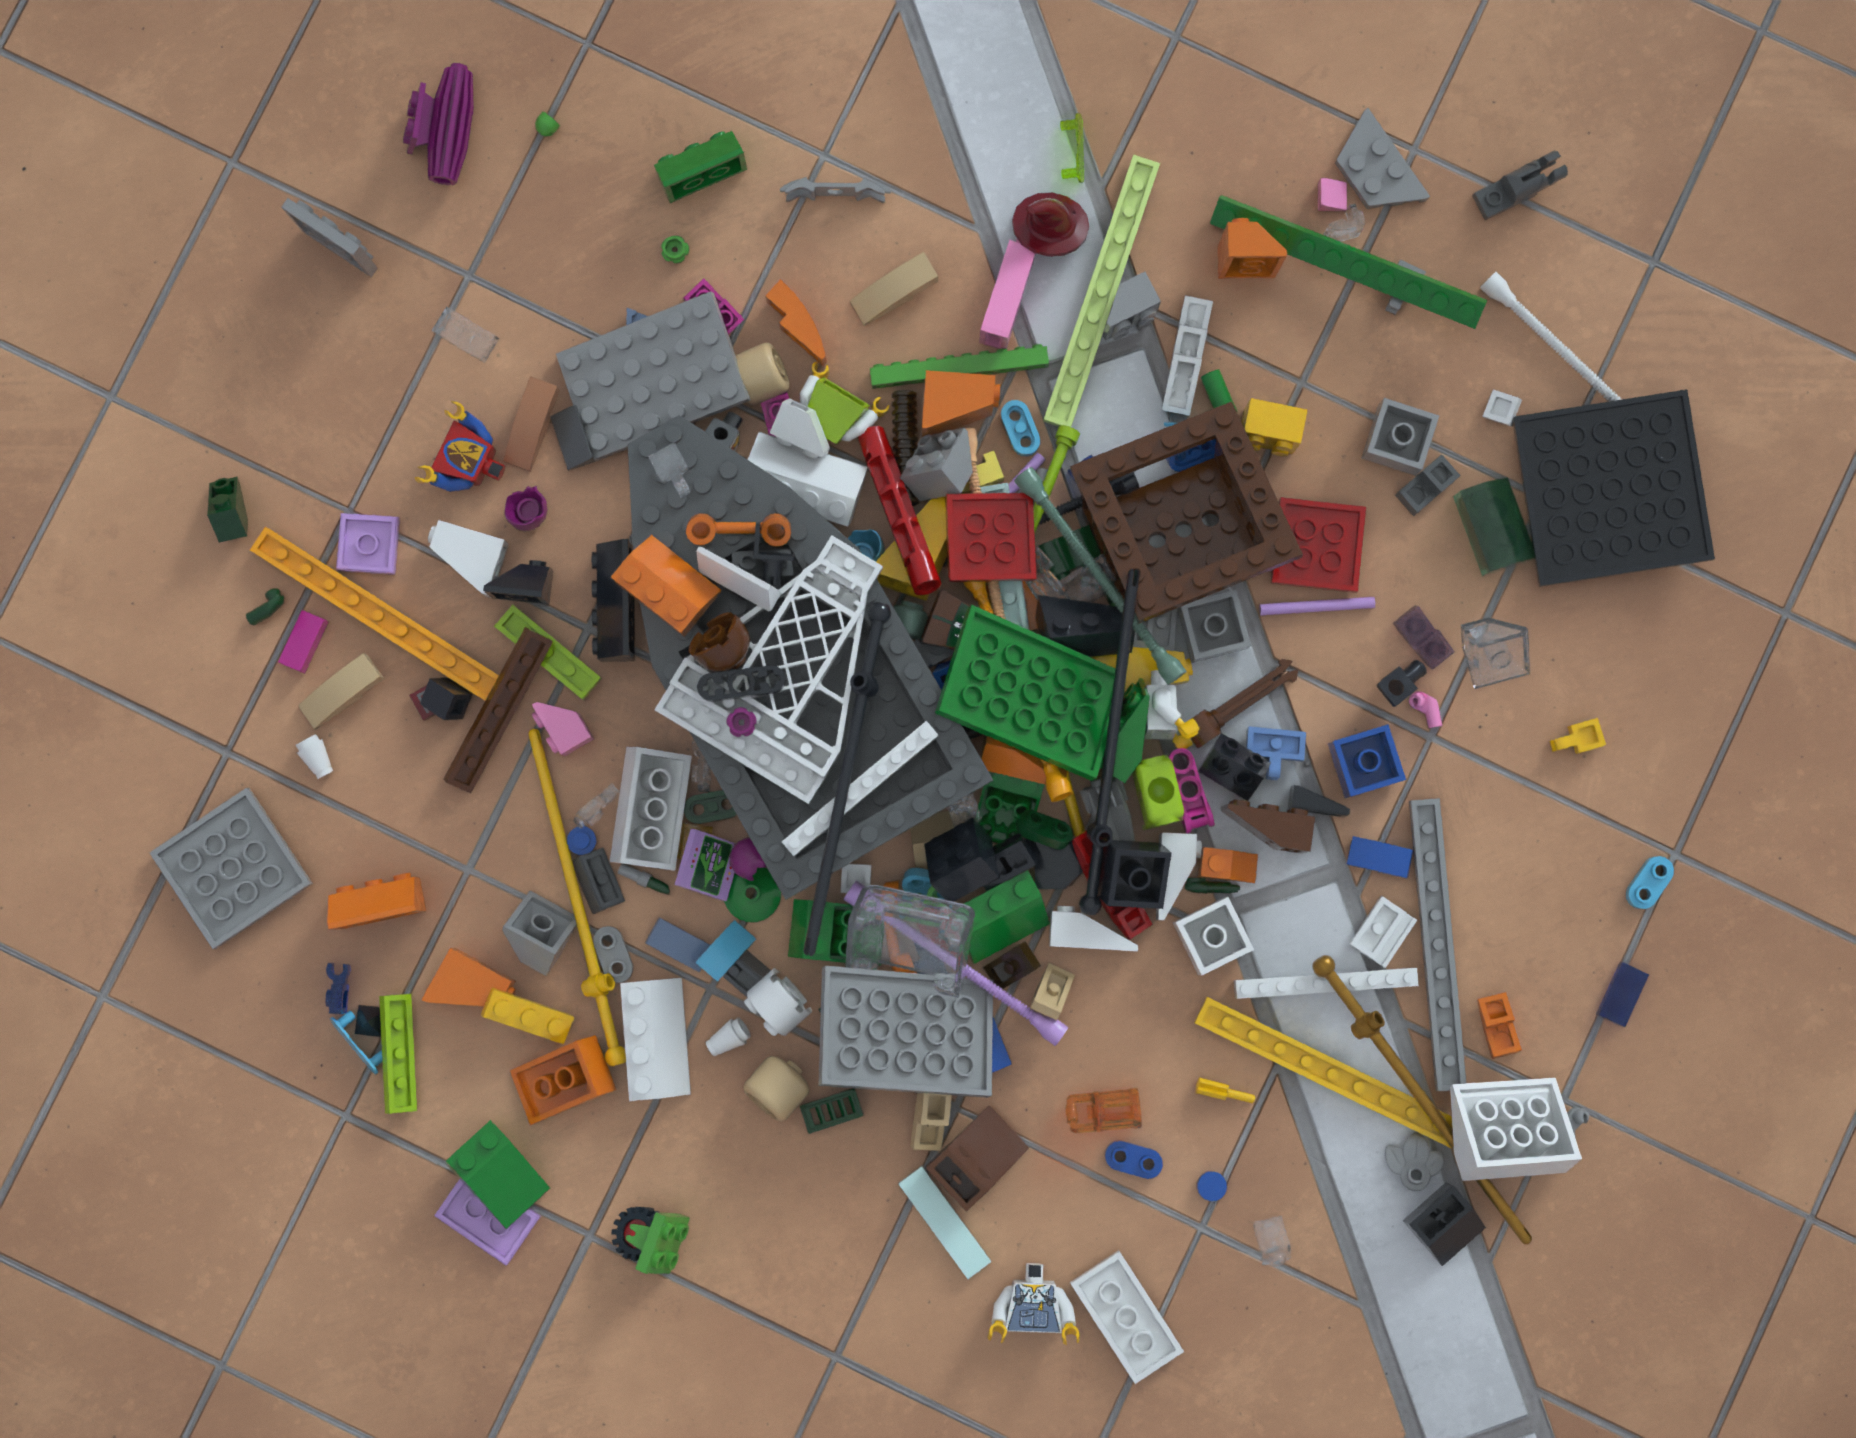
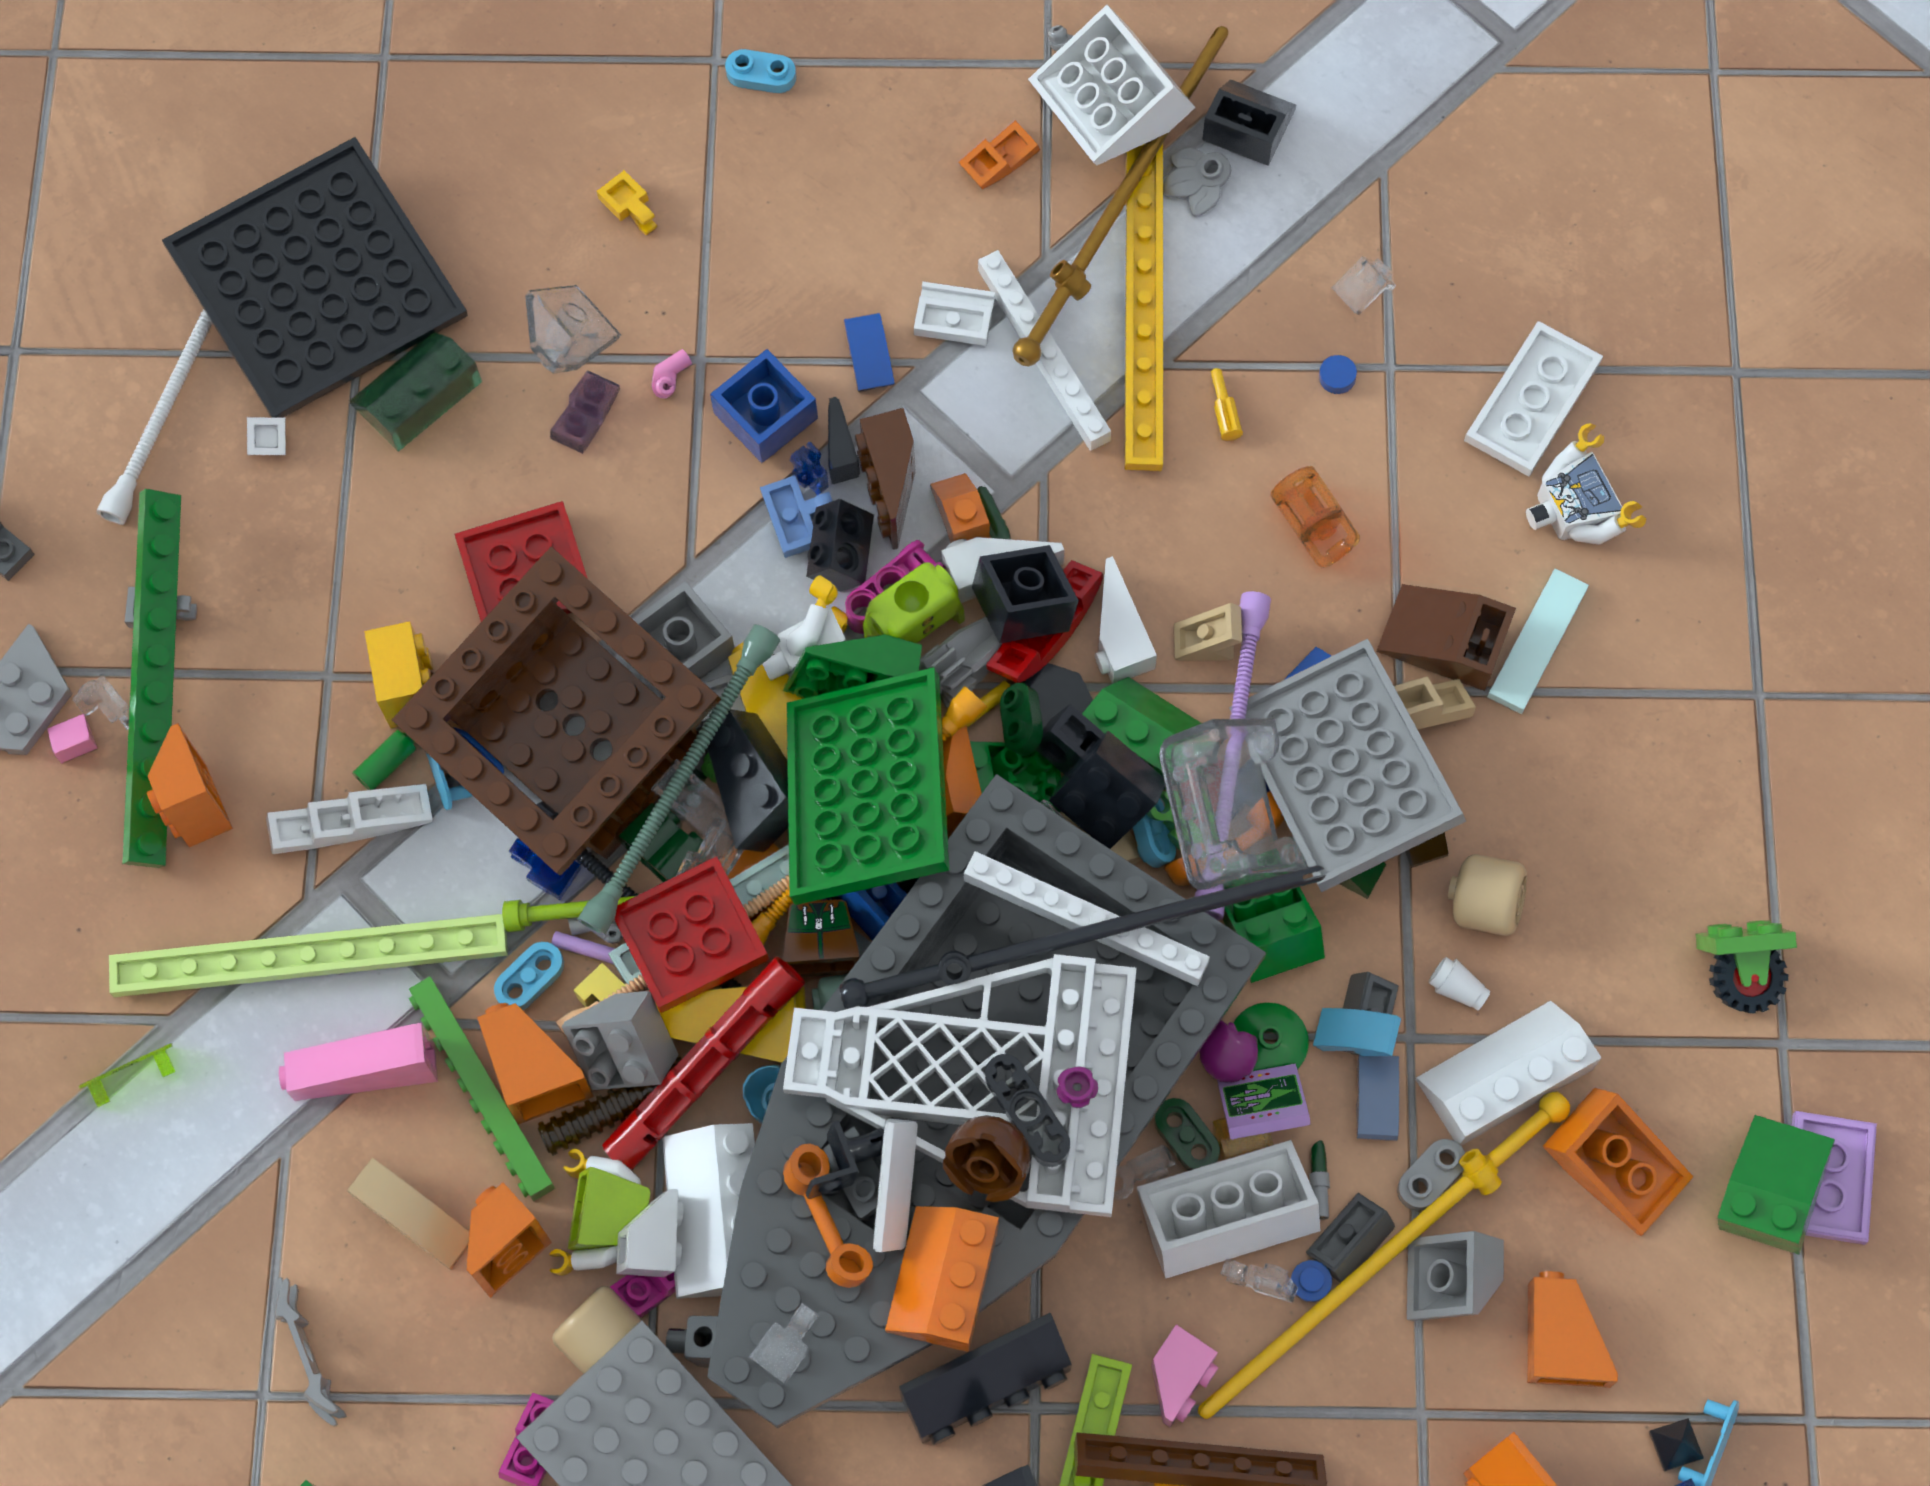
camera: 110 degrees left, 15 degrees down
lime plate [379,994,417,1114] -> none
yellow plate [481,988,574,1044] -> none
white brick [744,968,812,1036] -> none
orange slope [765,279,827,366] -> none
dark green slope [800,1088,864,1134] -> none
dark brown slope [983,941,1041,989] -> none
dark red piece [1012,192,1089,257] -> none
black bar [1079,569,1140,915] -> none
light grey slope [1103,272,1161,341] -> none
blue plate [1105,1140,1163,1179] -> none
white brick [1173,897,1254,975] -> none
reddish brown piece [1190,659,1298,749] -> none
lavender bar [1259,597,1375,616] -> none
light grey brick [1361,398,1439,476] -> none
black bracket [1377,660,1427,707] -> none
dark grey slope [1395,454,1461,516] -> none
light grey plate [1409,798,1466,1091] -> none
clear blue plate [1596,962,1649,1027] -> none
none -> orange slope [466,1182,552,1298]
none -> clear blue plate [790,442,829,495]

